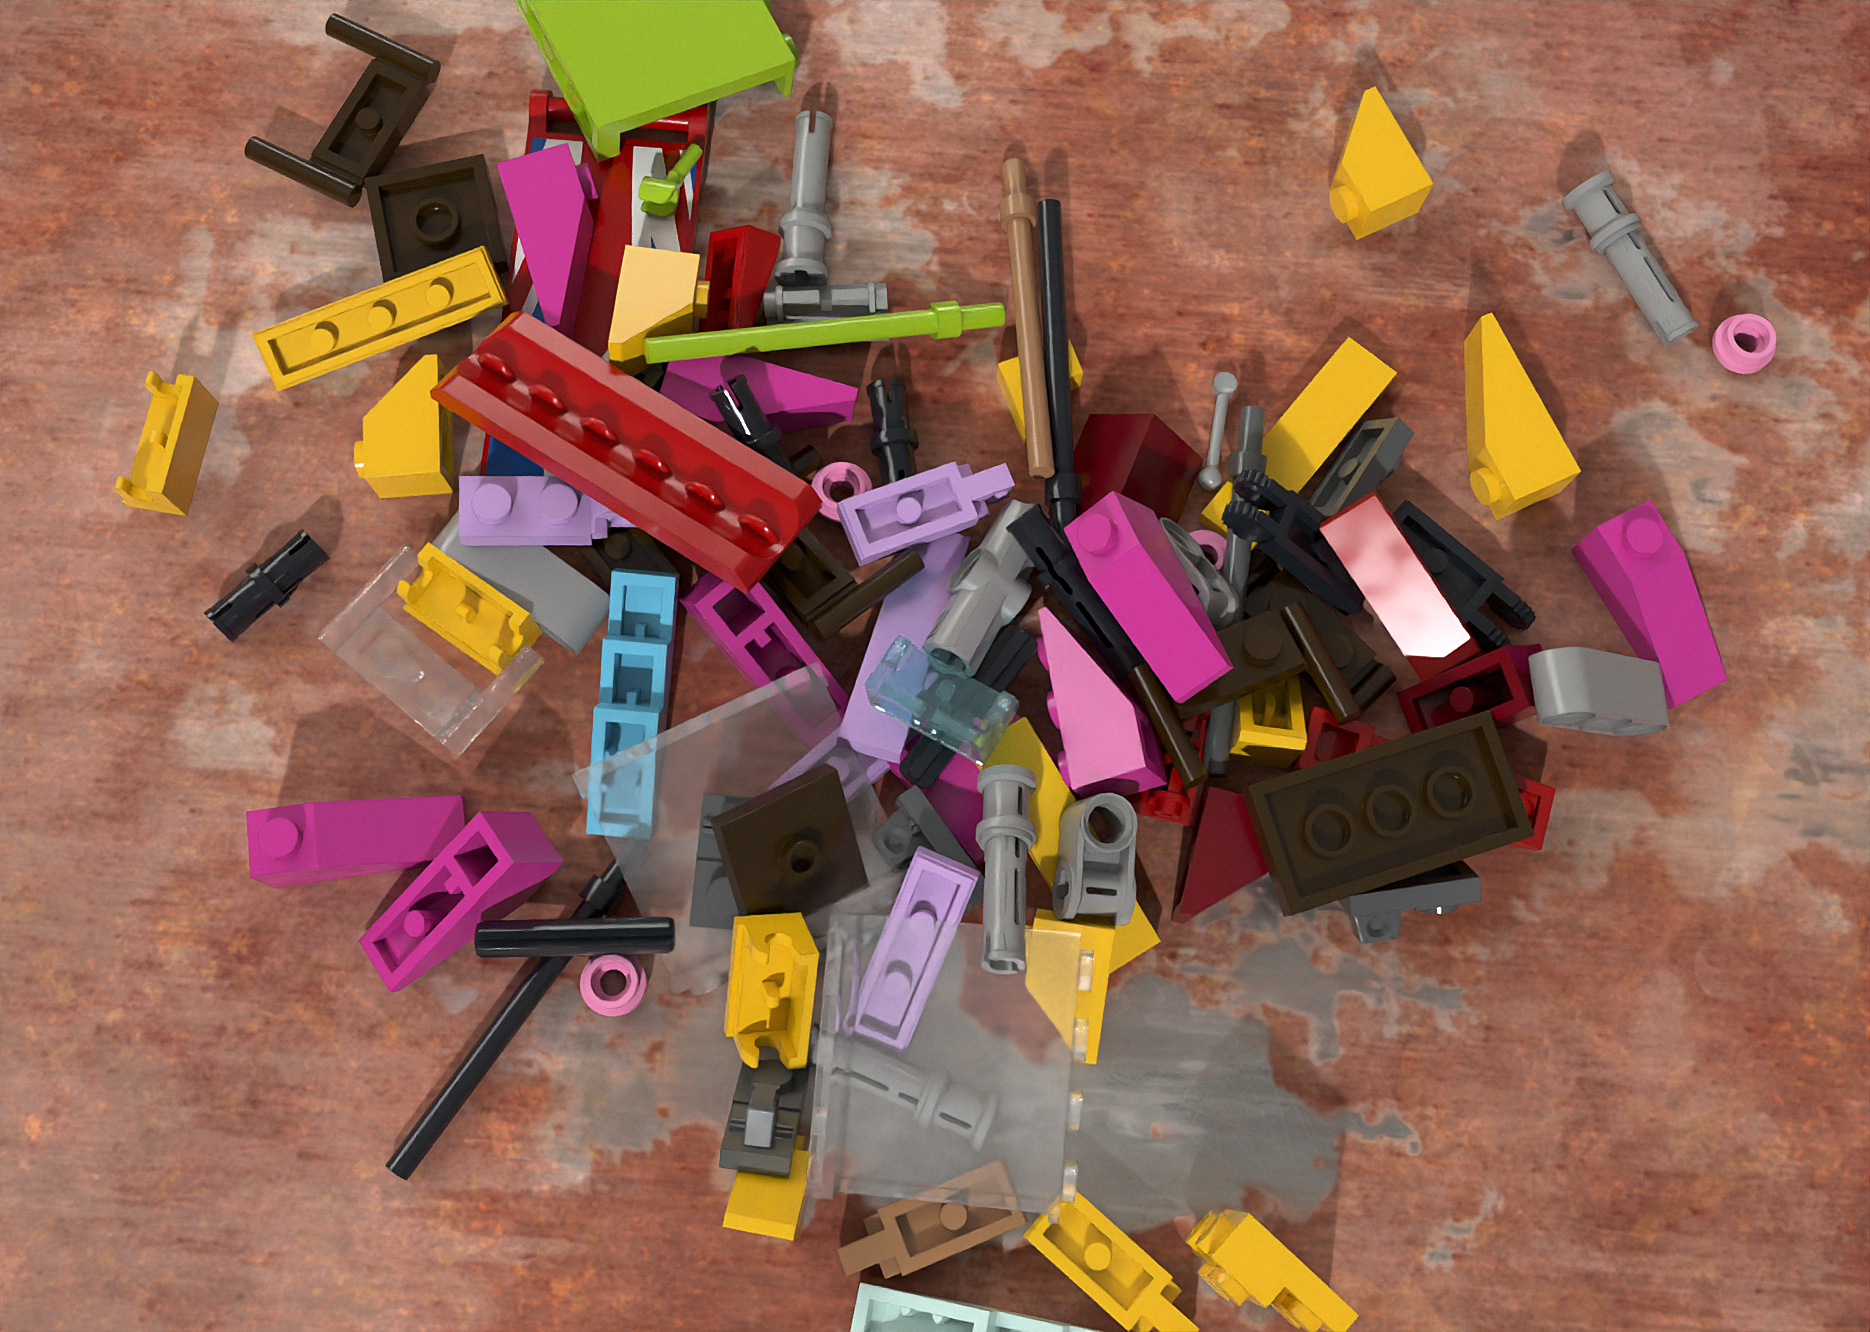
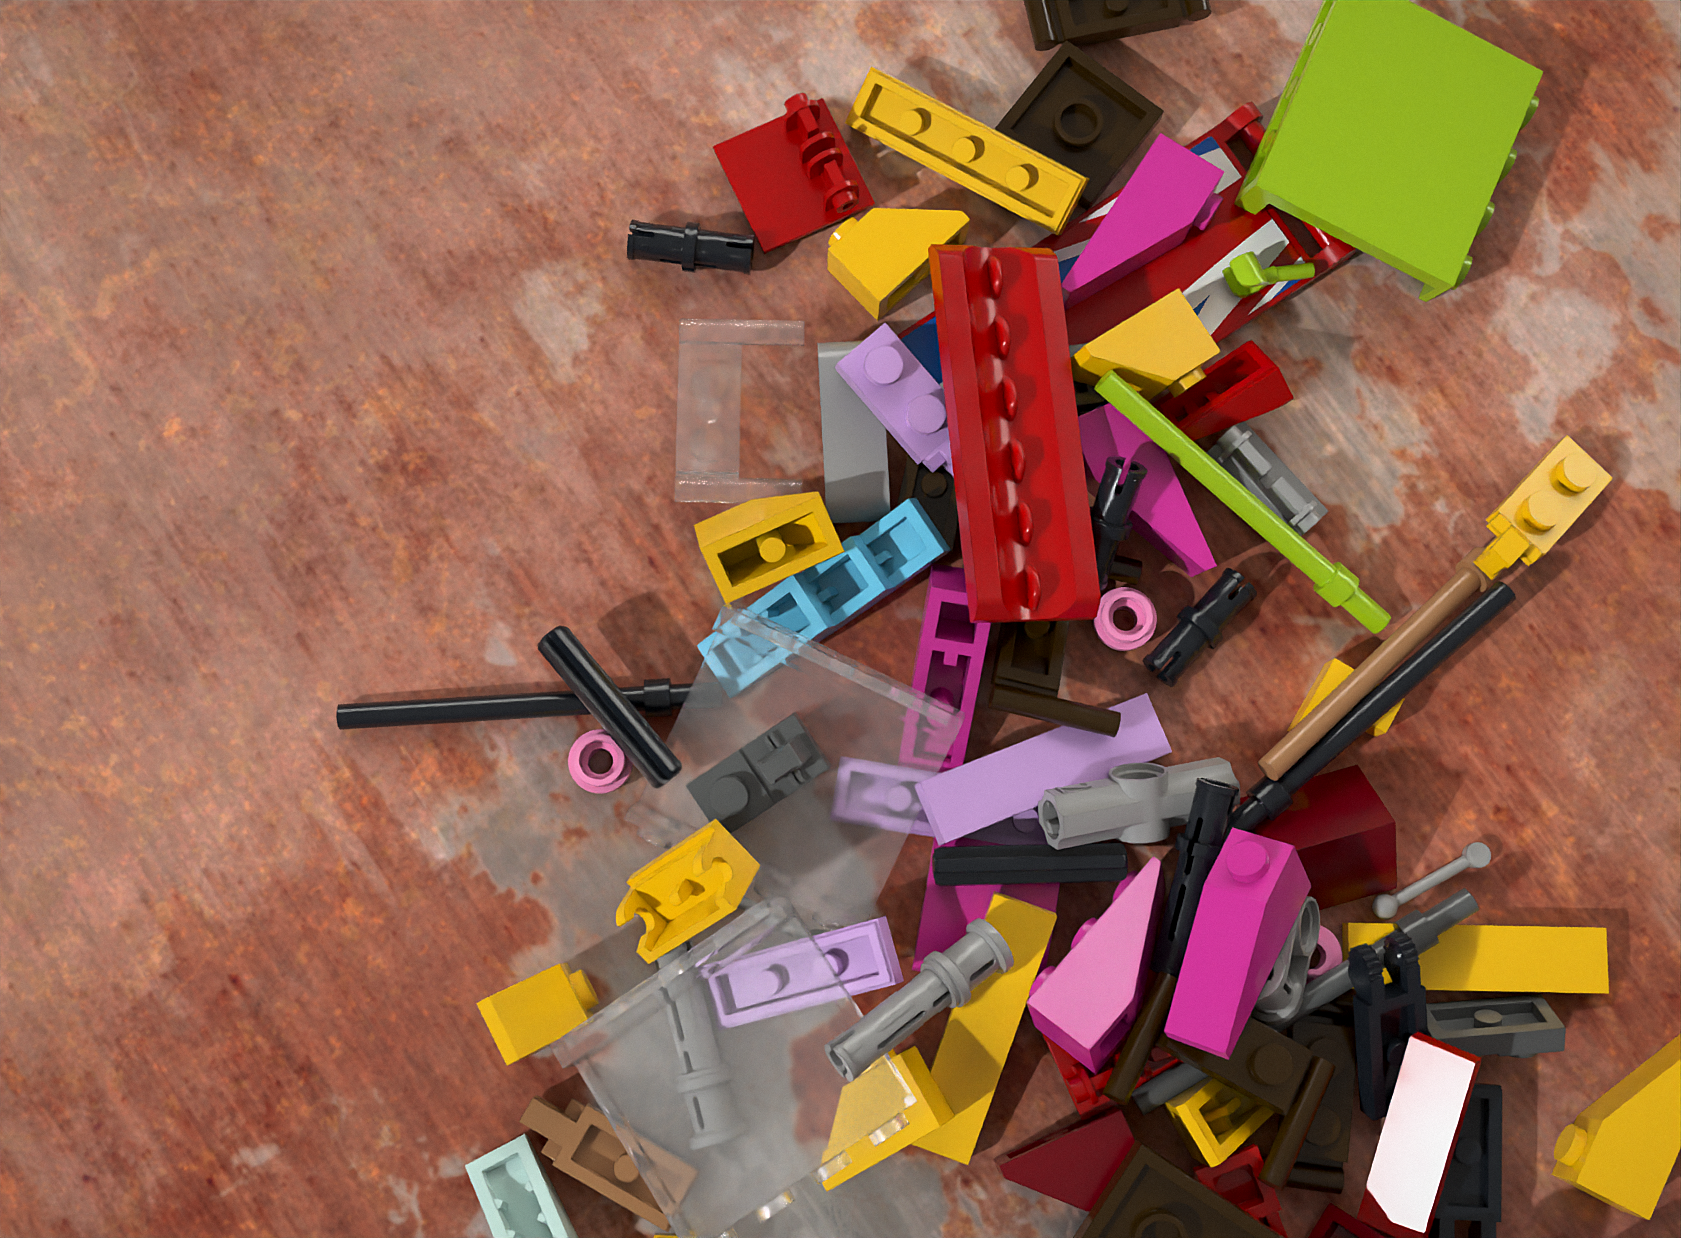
camera: 50 degrees right, 5 degrees up
yellow hinge [114,371,219,516] -> none
dark pink slope [246,795,467,888] -> none
dark pink slope [358,811,564,992] -> none
yellow hinge [397,542,542,681] -> none
dark brown plate [710,763,868,917] -> none
dark grey hinge [719,1059,810,1177] -> none
light grey pin [774,110,833,287] -> none
lavender hinge [836,461,1015,567] -> none
clear light blue hinge [864,635,1020,767] -> none
dark grey hinge [870,785,985,917] -> none
light grey piece [1052,793,1138,926] -> none
none -> yellow slope [694,492,845,604]
none -> red hinge [713,93,875,254]
none -> yellow hinge [1473,435,1613,580]

